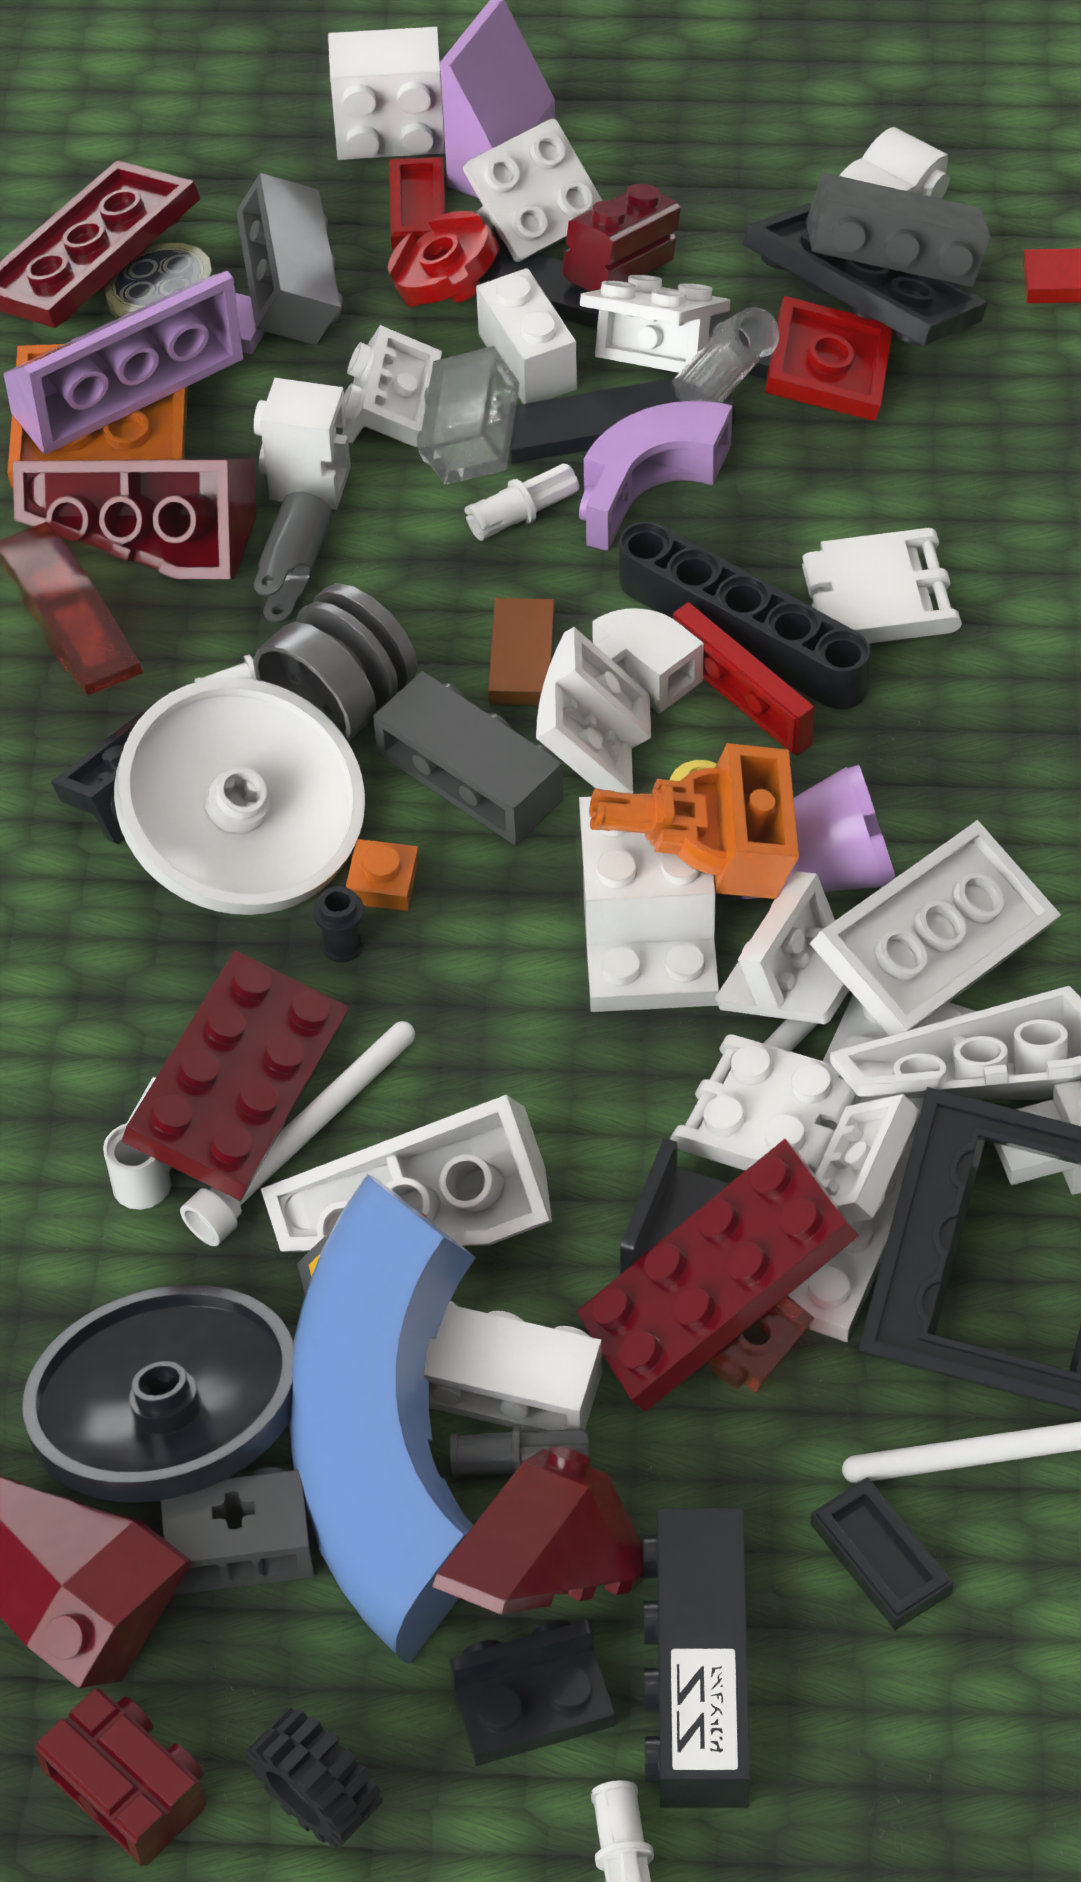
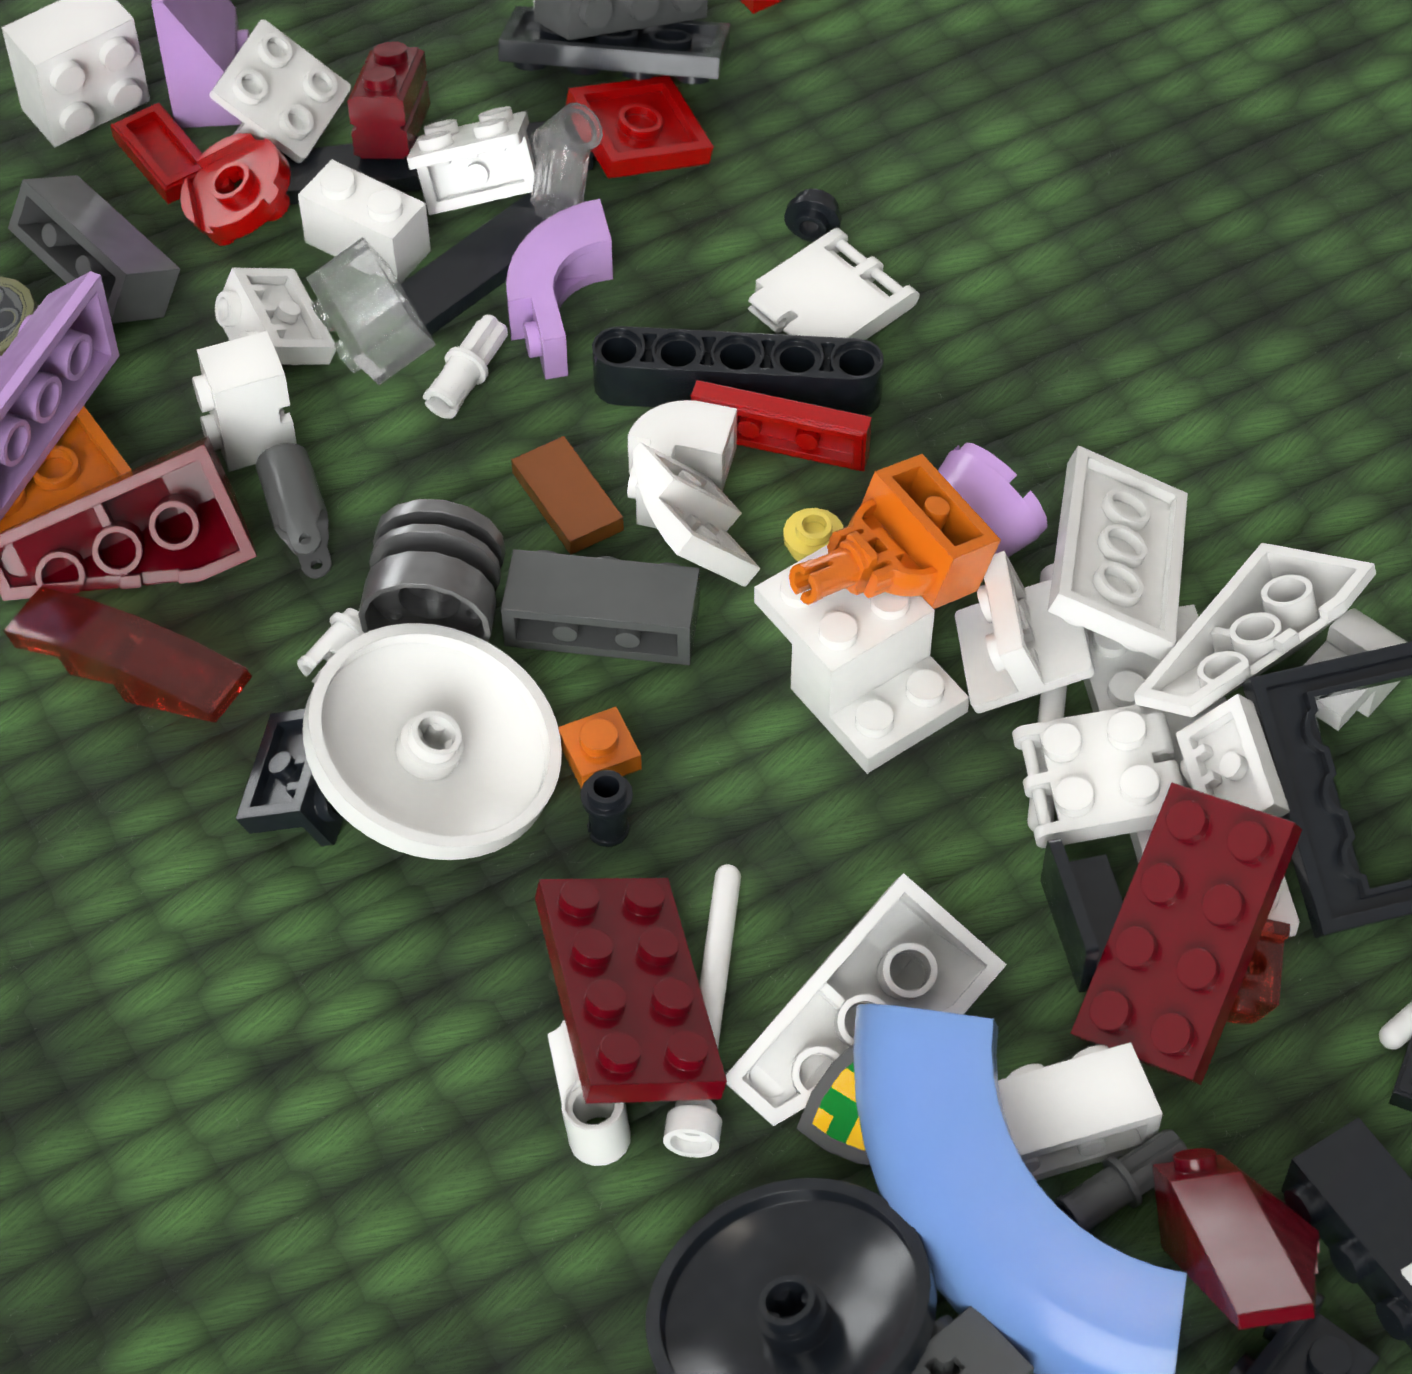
camera: 35 degrees left, 0 degrees up
none -> black plate [784,189,842,242]

